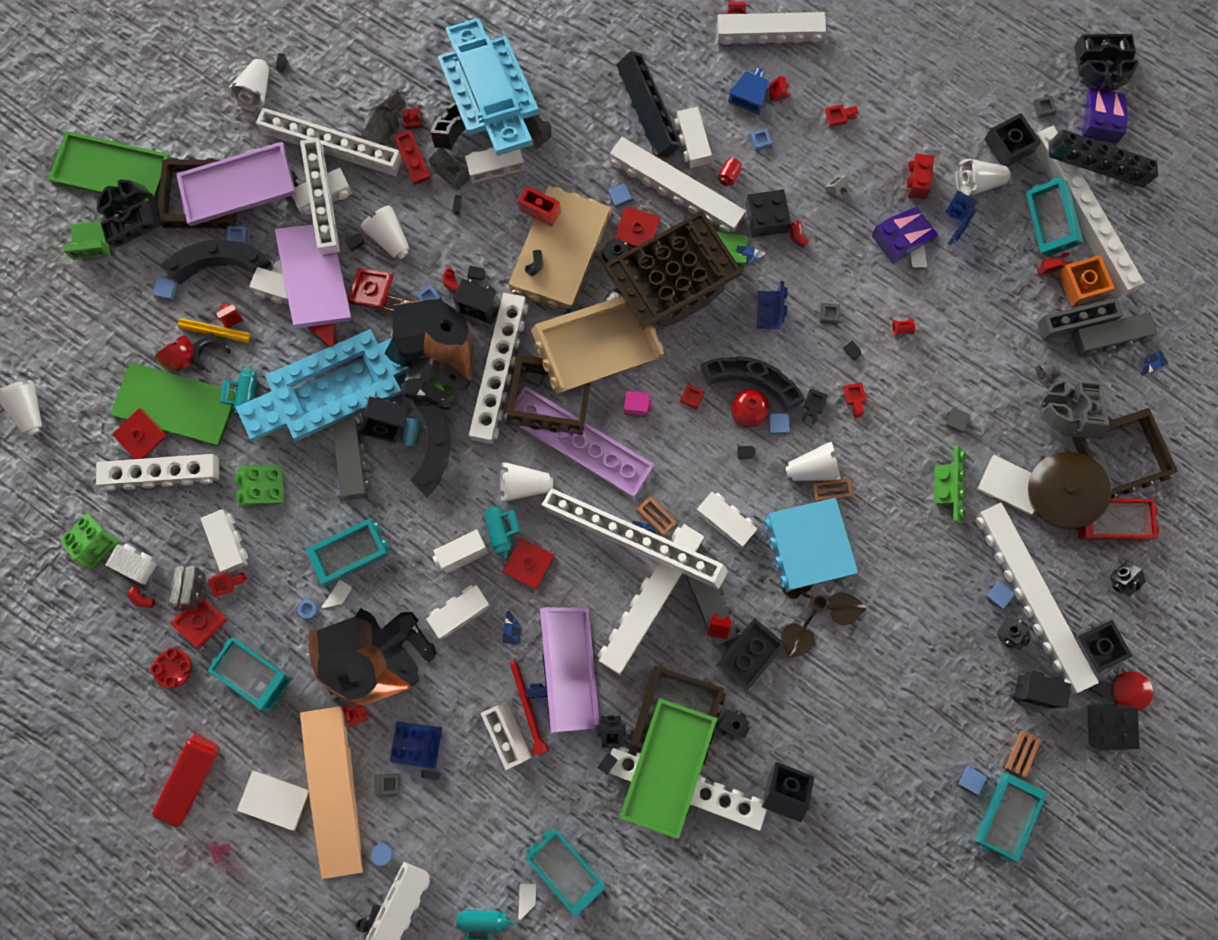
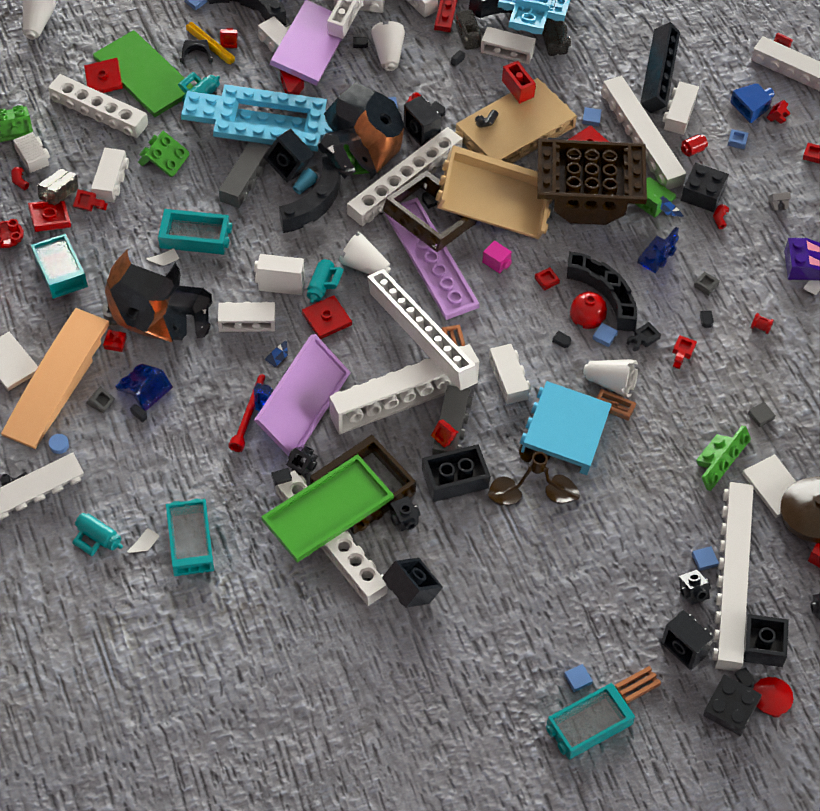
camera: 30 degrees right, 20 degrees down
red cylinder [154,335,194,371] -> none
medium blue tile [297,599,319,620] -> none
red plate [348,268,394,309] -> none
white brick [481,701,532,770] -> none

